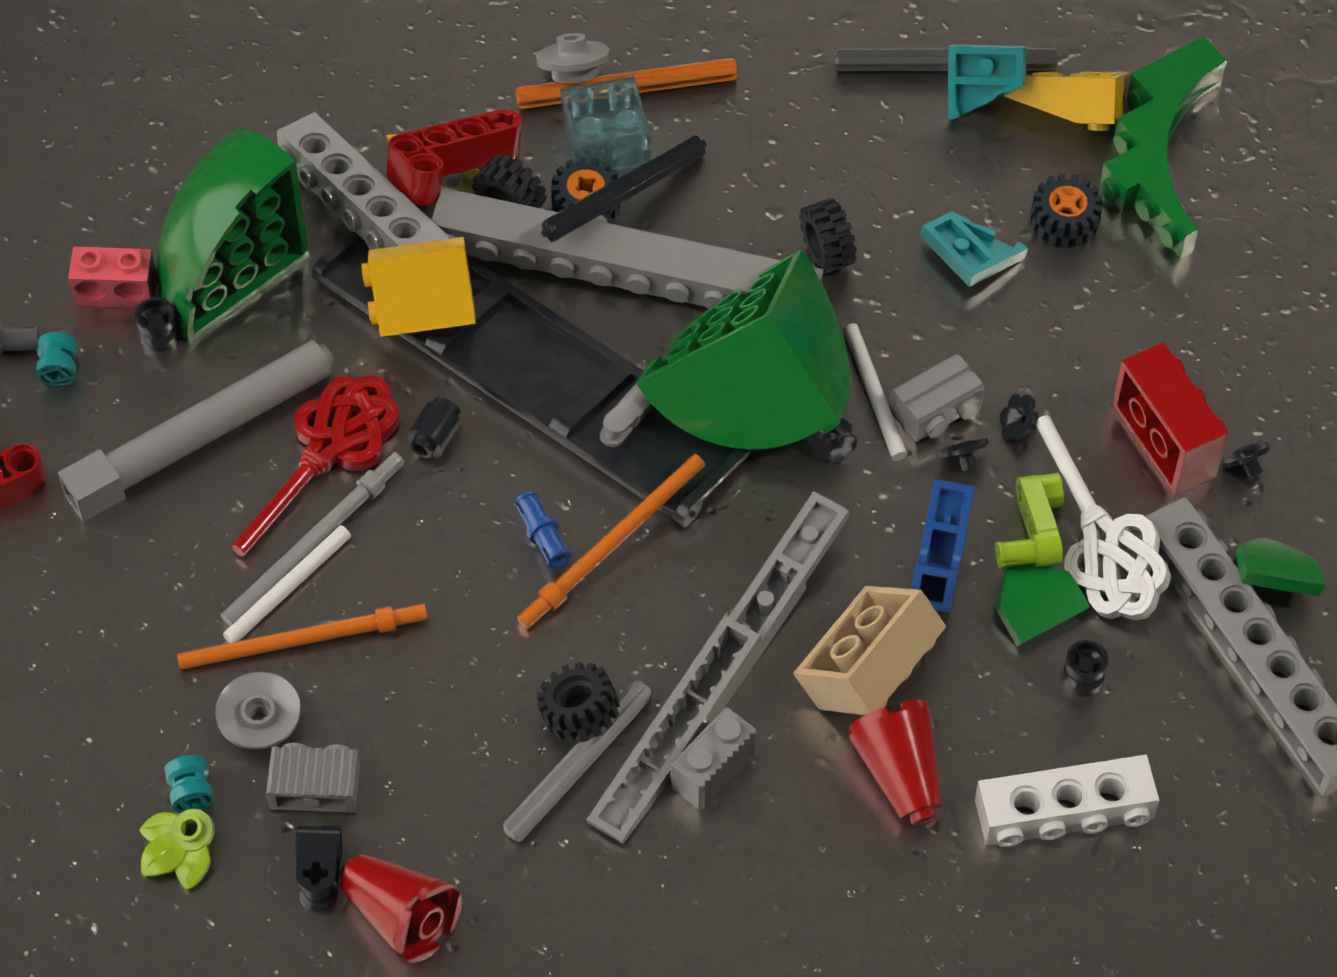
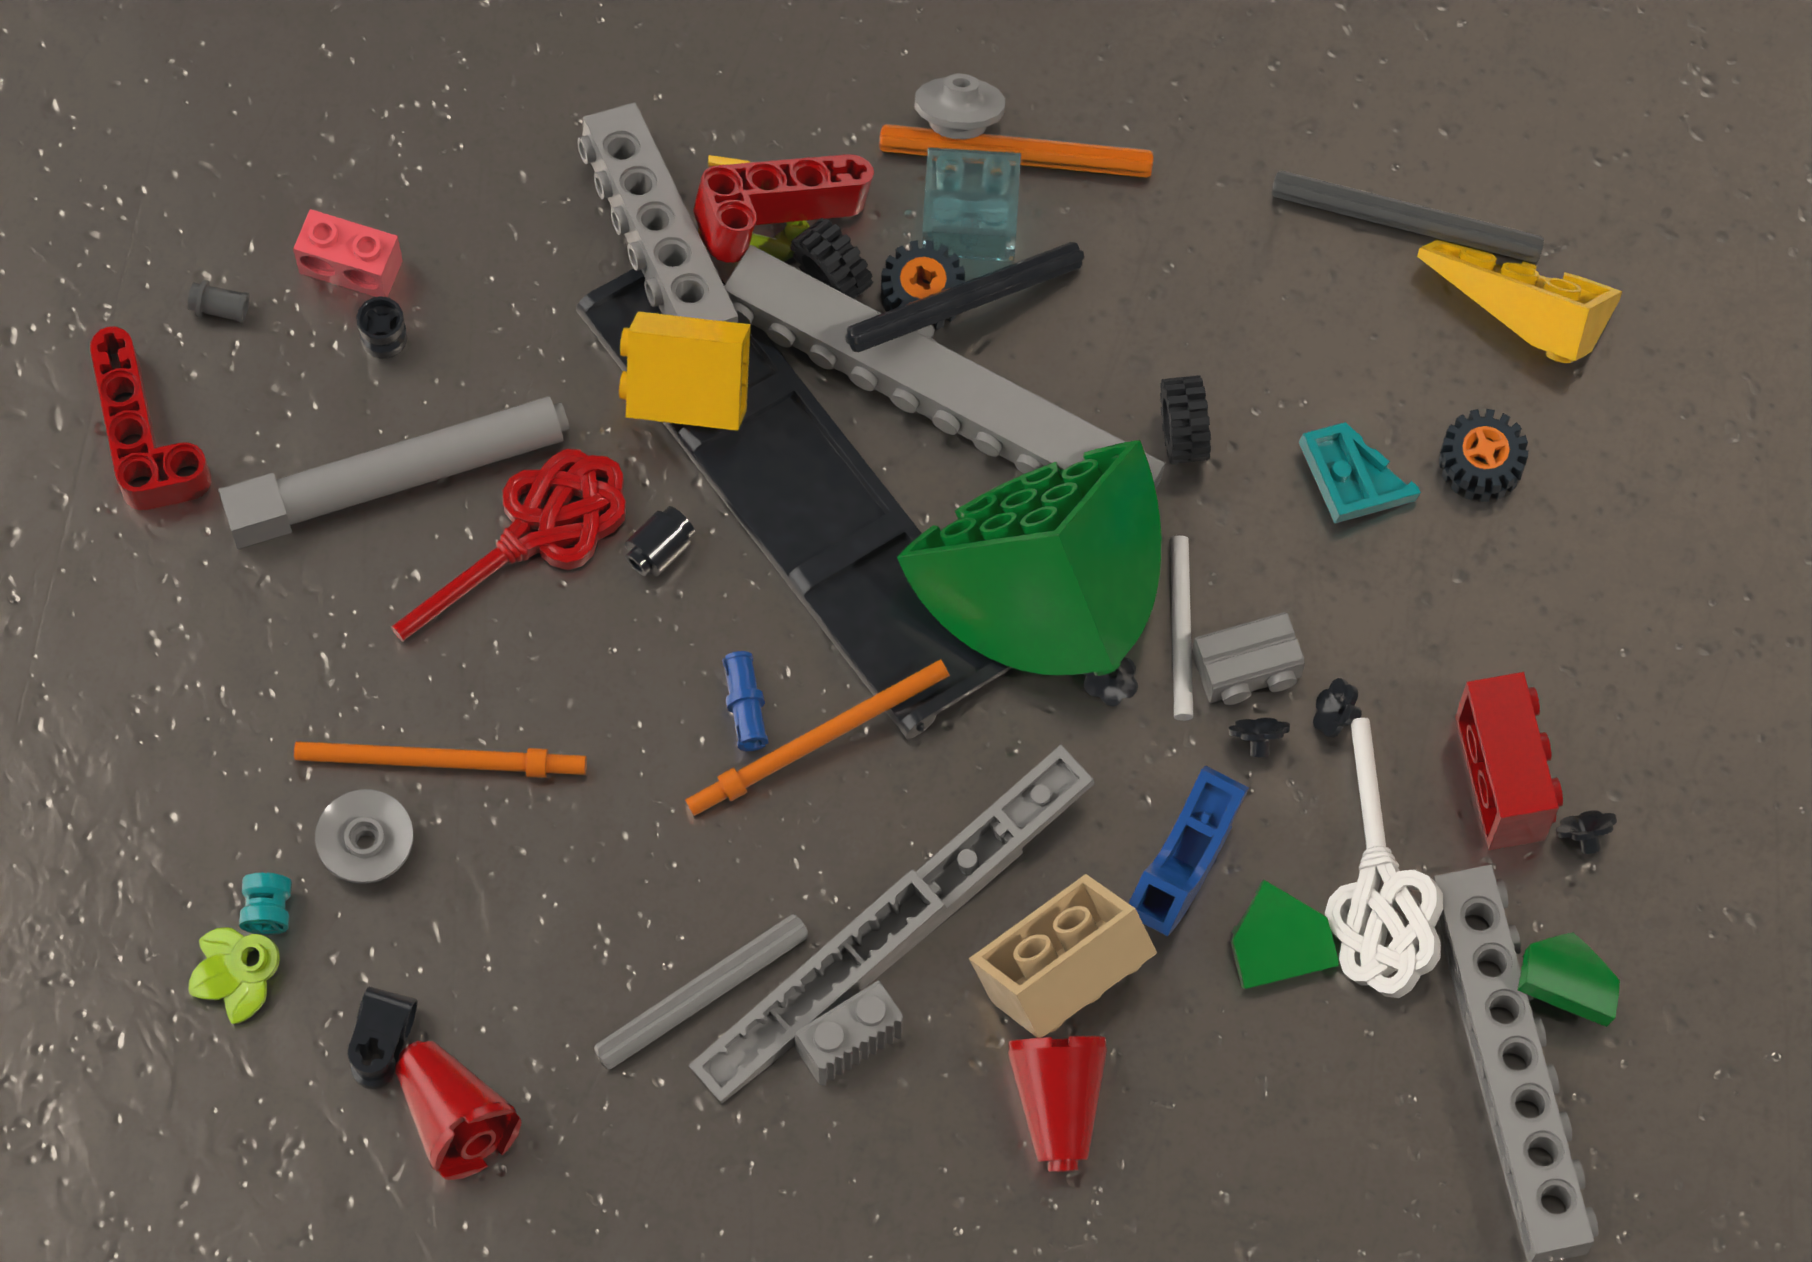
camera: 15 degrees right, 10 degrees up
teal wheel [36,332,78,387] -> none
green brick [157,128,310,343] -> none
light grey bar [221,452,405,626] -> none
white bar [223,525,351,643] -> none
light grey brick [266,743,360,813] -> none
black tyre [537,662,620,743] -> none
light grey bar [600,384,654,447] -> none
teal wing [948,44,1027,119] -> none
white brick [975,754,1160,847] -> none
lime beam [995,473,1064,569] -> none
black wheel [1062,640,1109,697] -> none
green arch [1099,36,1227,259] -> none

